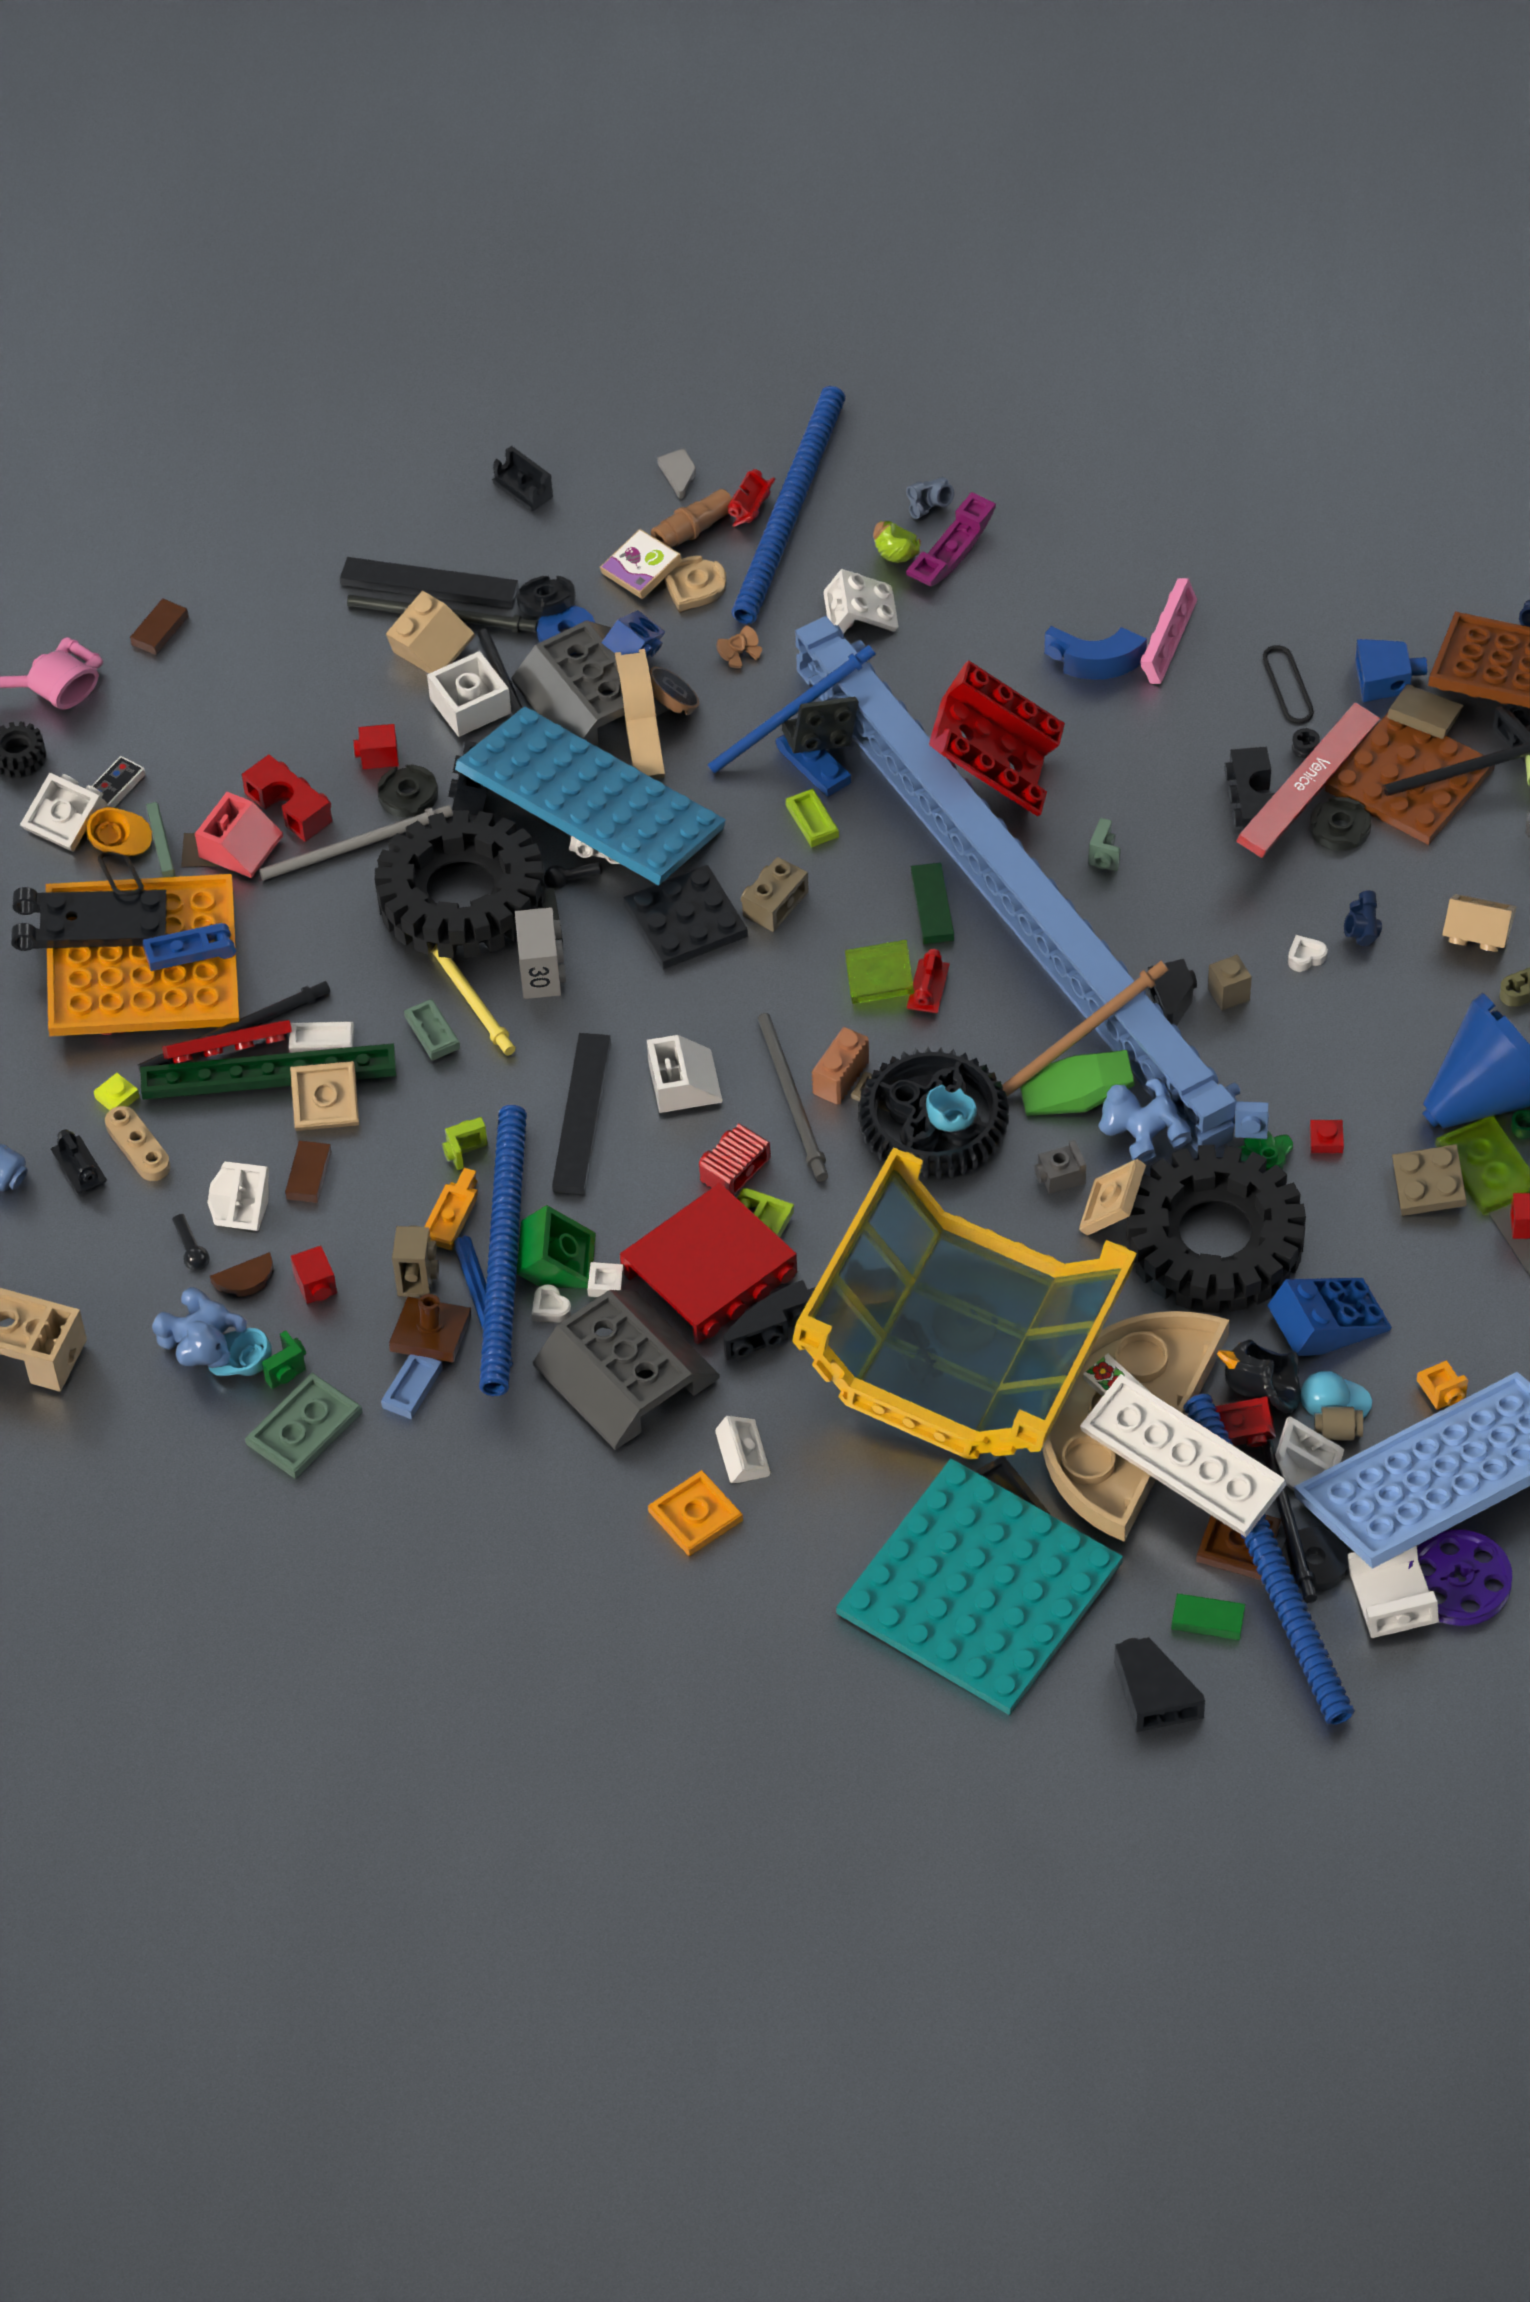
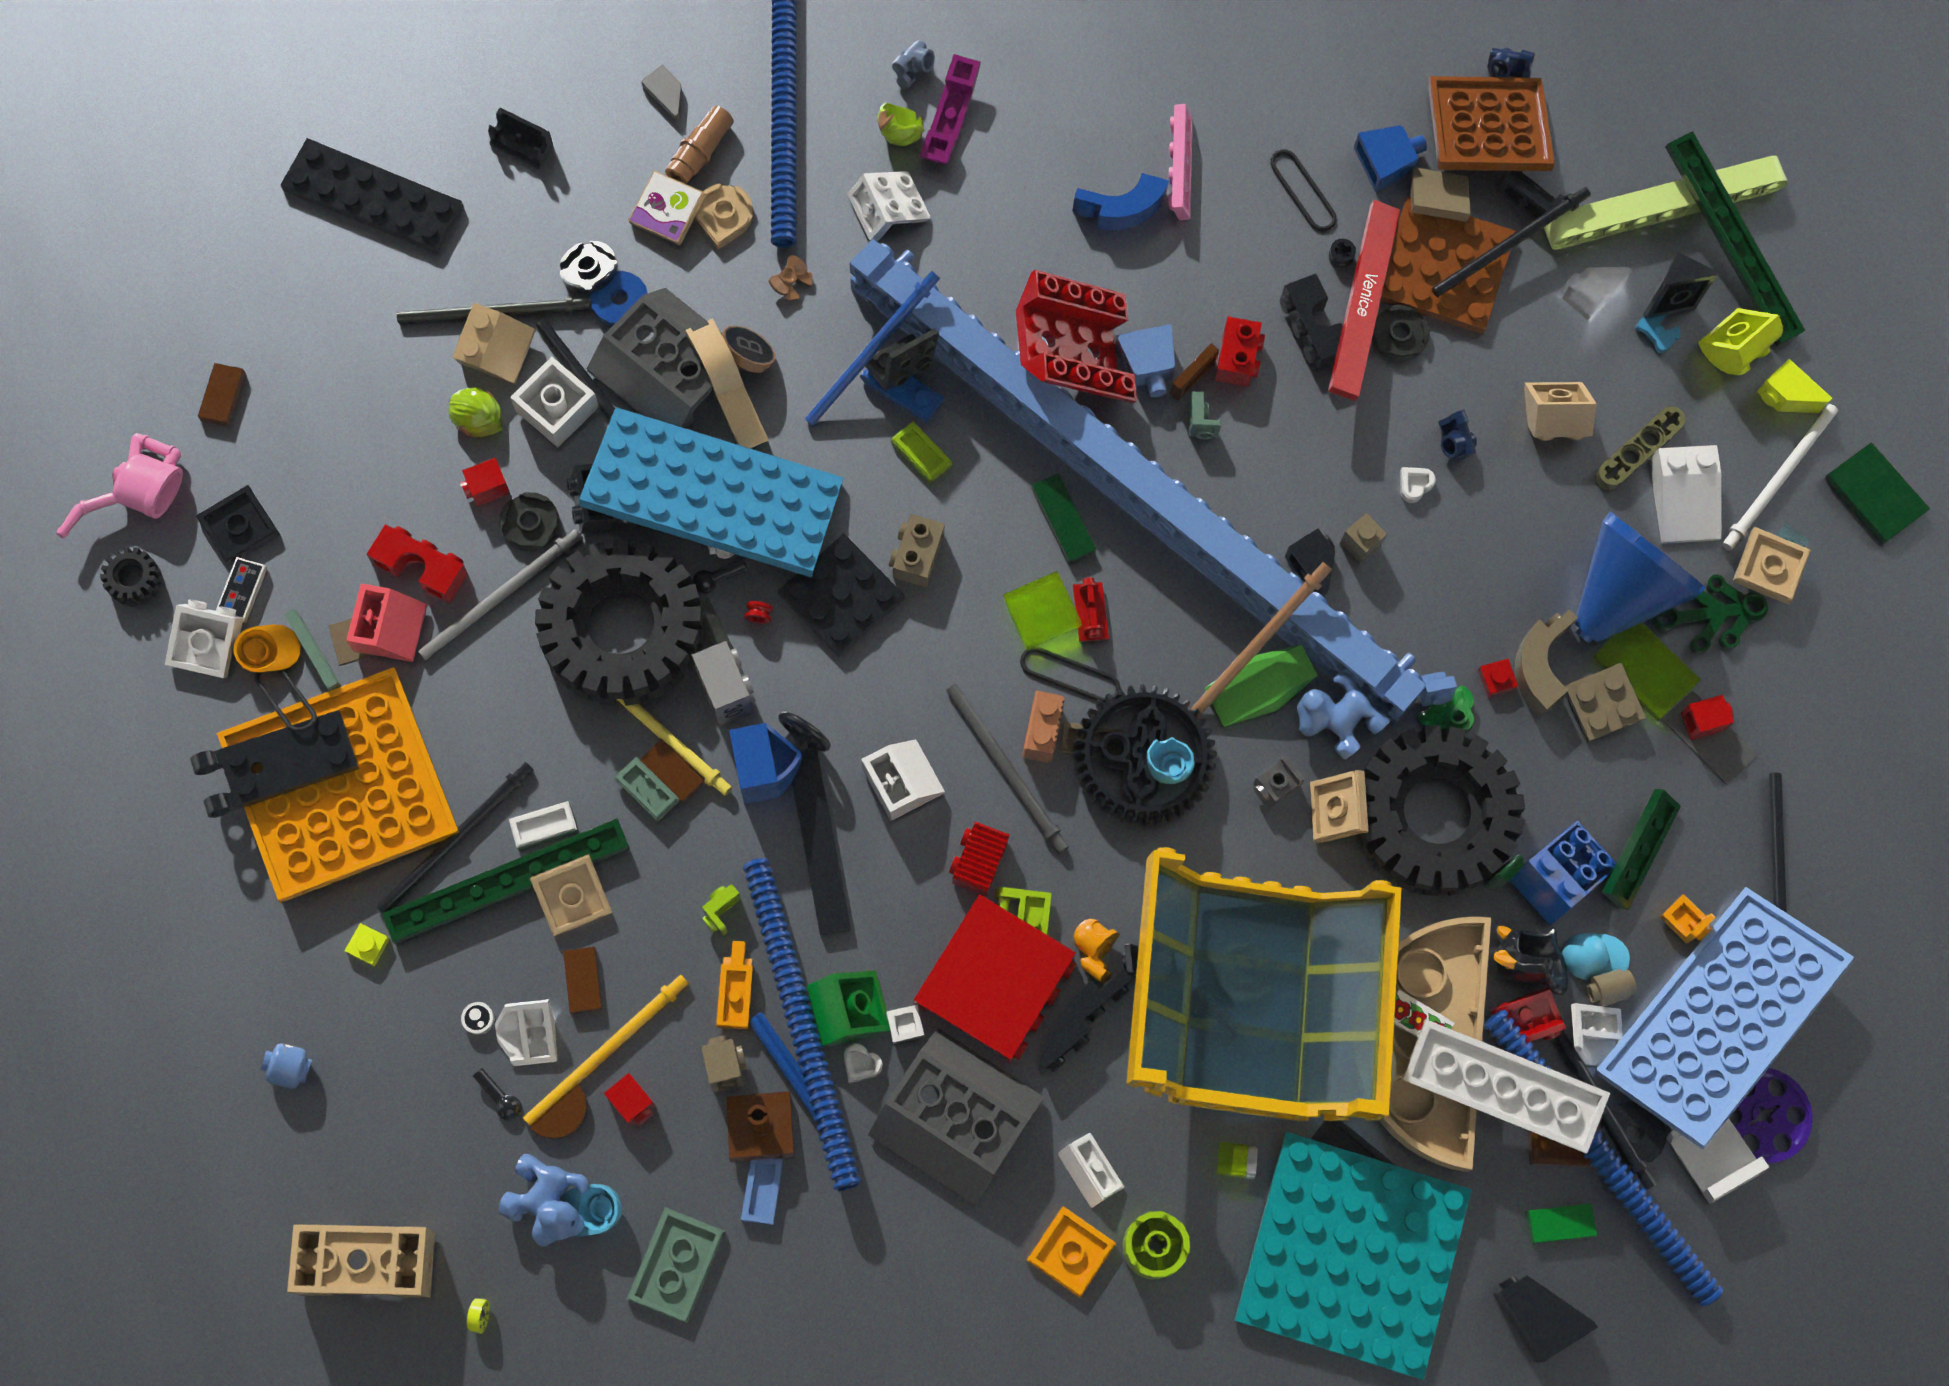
camera: 25 degrees left, 20 degrees up
black hinge [51,1129,107,1194] -> none
tan plate [105,1106,171,1181] -> none
blue plate [143,923,236,971] -> none
red plate [162,1020,292,1064] -> none
green bracket [262,1330,306,1389] -> none
black tile [340,557,519,609] -> none
blue brick [602,610,665,657] -> none
red hinge [728,469,775,527] -> none
none -> black tile [196,485,281,566]
none -> black plate [280,138,463,254]
none -> lime hair [448,387,502,437]
none -> tile [461,1002,495,1035]
none -> neon yellow tile [467,1298,490,1333]
none -> yellow bar [523,975,689,1127]
none -> reddish brown tile [640,739,704,804]
none -> blue piece [729,711,831,805]
none -> red bush [744,601,773,624]
none -> black piece [1020,647,1121,702]
none -> light orange piece [1073,919,1120,984]
none -> medium blue torso [1115,324,1175,397]
none -> lime brick [1122,1211,1190,1280]
none -> reddish brown tile [1170,343,1219,401]
none -> red brick [1215,316,1265,387]
none -> clear neon green piece [1216,1141,1258,1179]
none -> dark green tile [1484,854,1525,891]
none -> dark tan arch [1515,609,1578,717]
none -> dark green plate [1602,789,1681,910]

